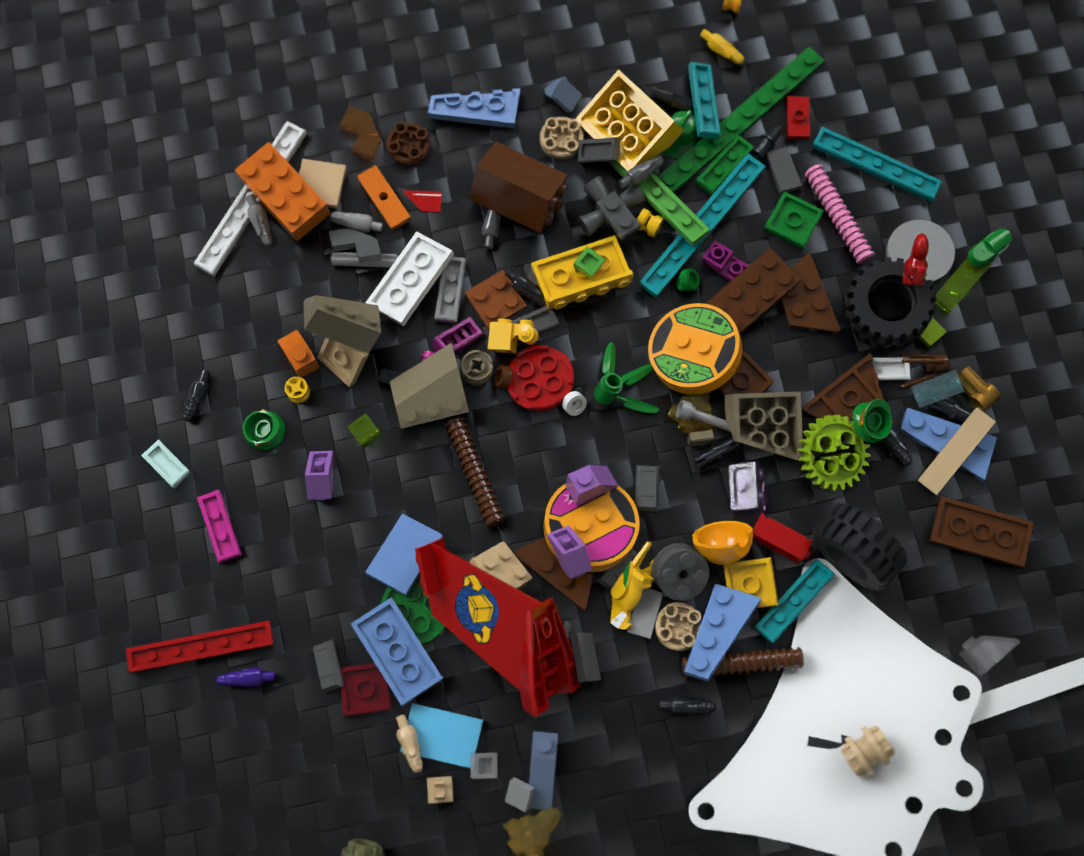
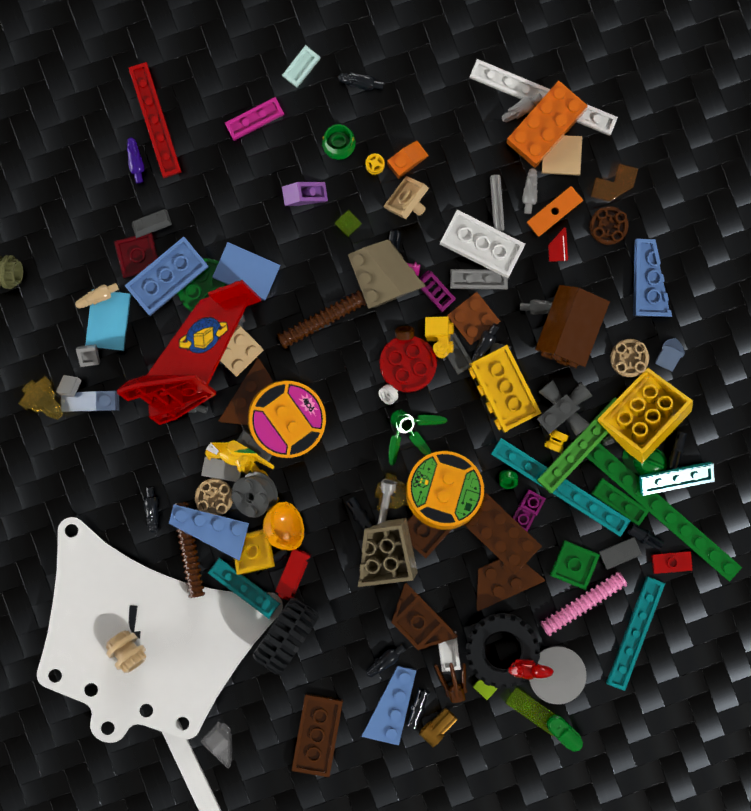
camera: 85 degrees right, 15 degrees up
dark tan wedge [303,295,381,353] -> none
dark grey tile [329,228,381,263] -> none
tan tile [427,776,454,804] -> none
dark tan wheel [461,350,493,386] -> none
medium lavender slope [547,525,592,579] -> none
medium lavender slope [565,465,618,506] -> none
dark grey tile [570,633,601,683] -> none
bright green plate [573,247,605,279] -> none
dark grey tile [578,137,620,163] -> none
dark grey piece [619,156,664,189] -> none
dark grey tile [635,465,660,512] -> none
dark tan tile [687,430,714,447] -> none
yellow piece [700,29,744,64] -> none
bracket [729,462,768,512] -> none
lime gear [798,415,871,491] -> none
green piece [852,399,893,443] -> none
clear light blue hinge [911,370,964,408] -> none
tan tile [917,407,996,495] -> none

